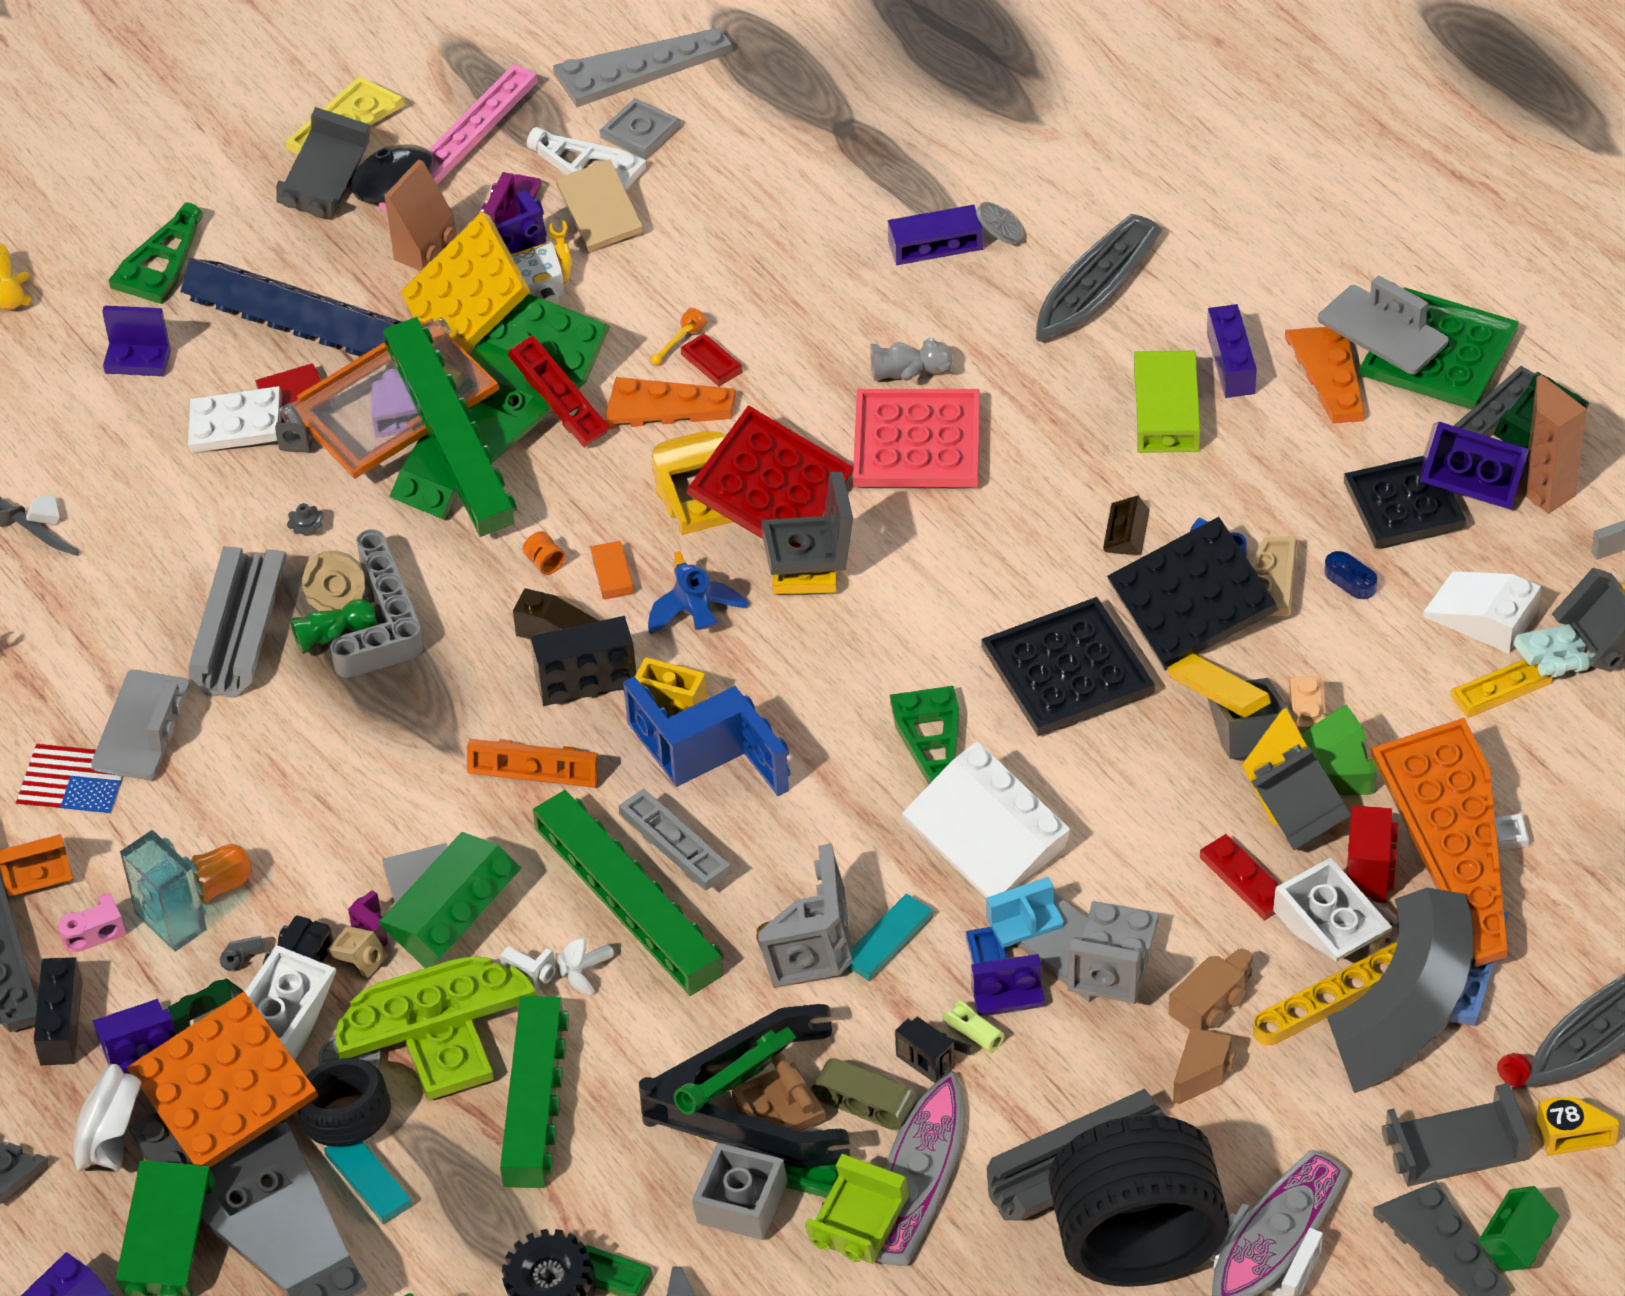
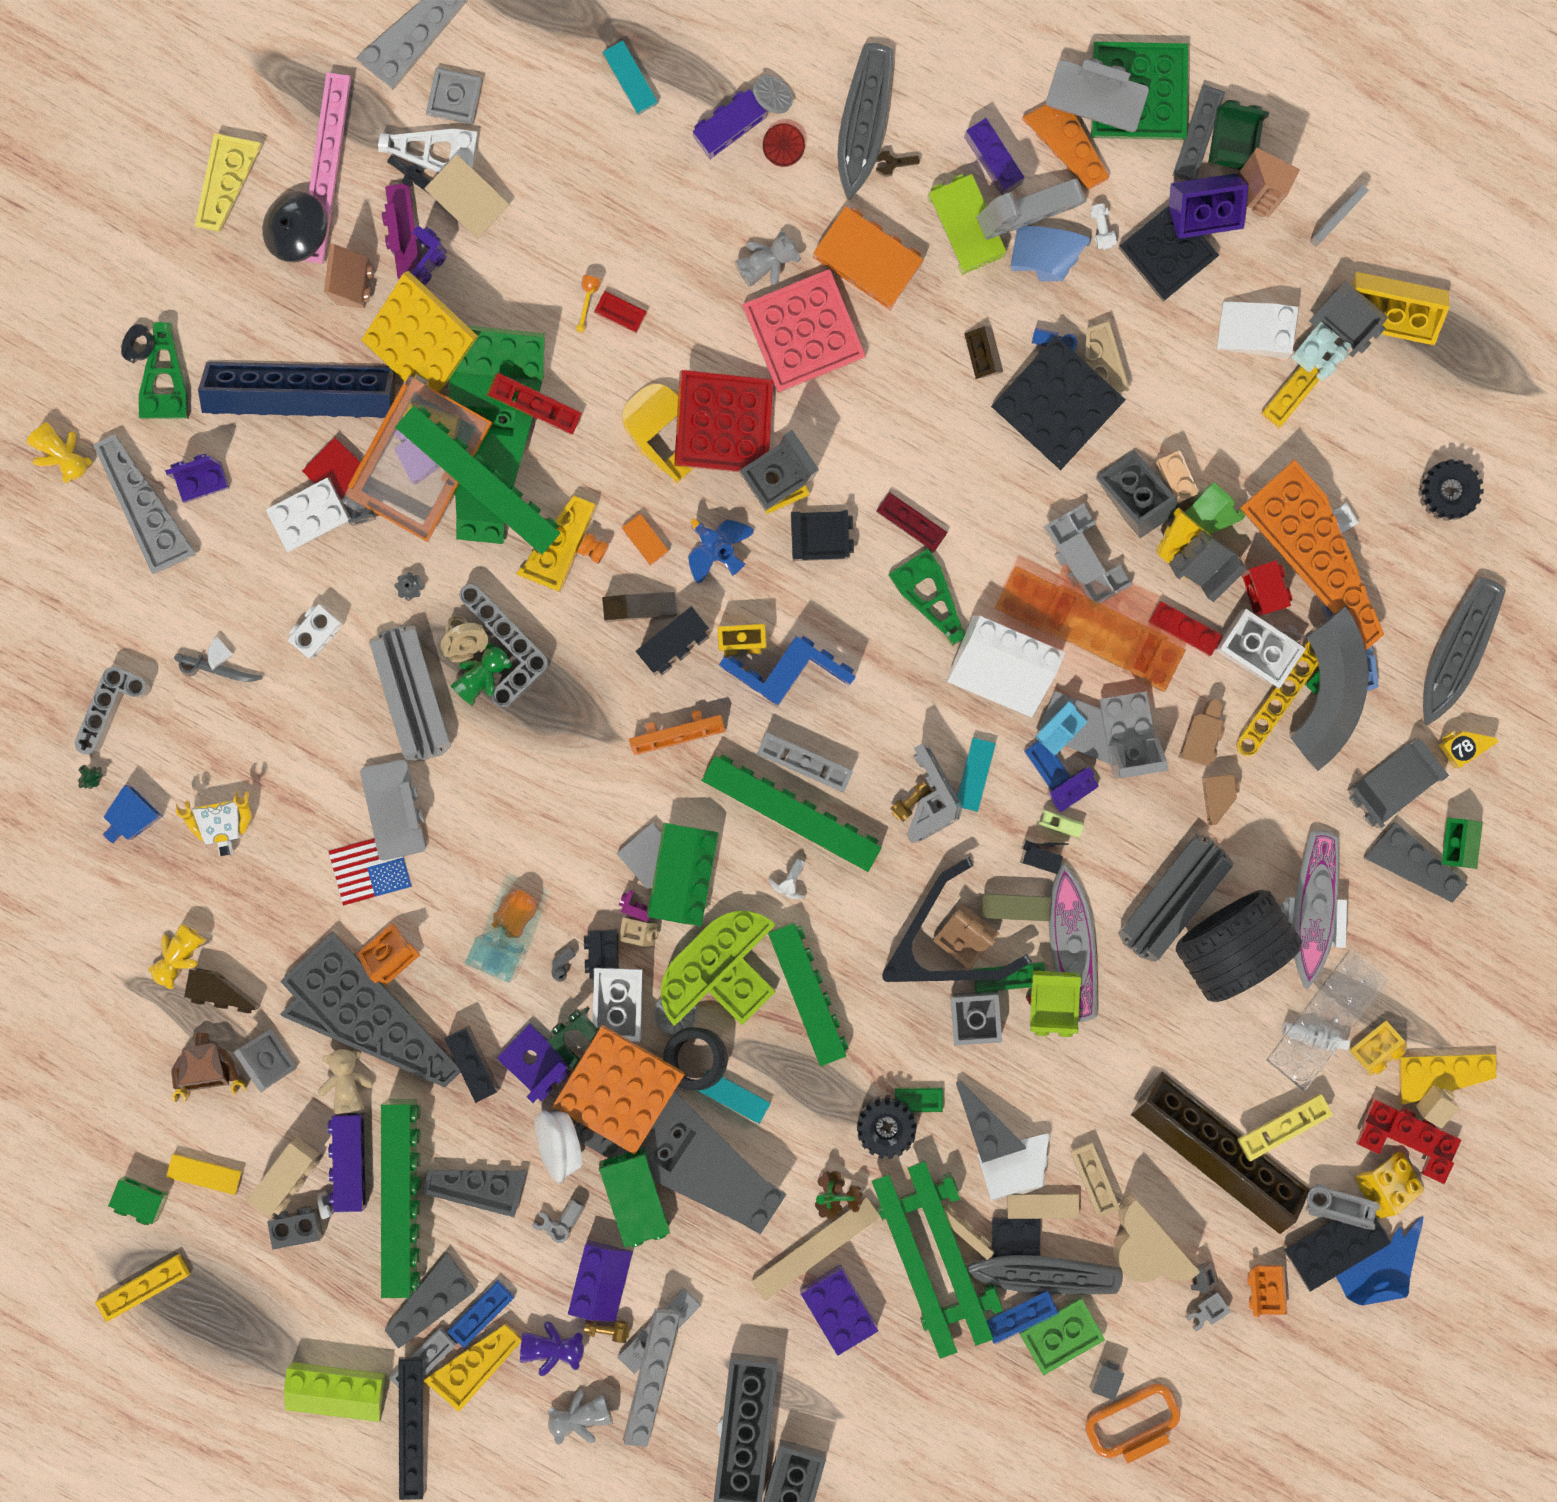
camera: 25 degrees left, 40 degrees up
bright pink leg [58,893,127,952] -> none
dark grey panel [276,107,370,220] -> none
white bracket [500,946,556,992] -> none
torso [511,220,573,305] -> none
orange wing [604,377,736,429] -> none
green plate [674,1027,796,1115] -> none
black plate [981,597,1155,736] -> none
yellow tile [1167,653,1271,718] -> none
clear blue beam [1324,551,1378,600] -> none
red plate [1497,1053,1531,1087] -> none
none -> light grey wing [93,435,196,574]
none -> black piece [121,324,154,364]
none -> white brick [288,604,344,660]
none -> black sword [387,155,432,196]
none -> yellow wing [516,495,597,593]
none -> light grey bar [532,1198,586,1243]
none -> teal tile [602,40,658,115]
none -> clear red wheel [762,123,805,167]
none -> black panel [791,510,854,561]
none -> orange panel [813,206,924,311]
none -> dark brown bar [876,151,920,177]
none -> dark red tile [876,492,948,552]
none -> light grey beam [976,179,1087,240]
none -> clear orange bracket [994,566,1186,693]
none -> medium blue slope [1010,226,1091,281]
none -> light grey bracket [1044,503,1133,608]
none -> white bar [1090,204,1117,250]

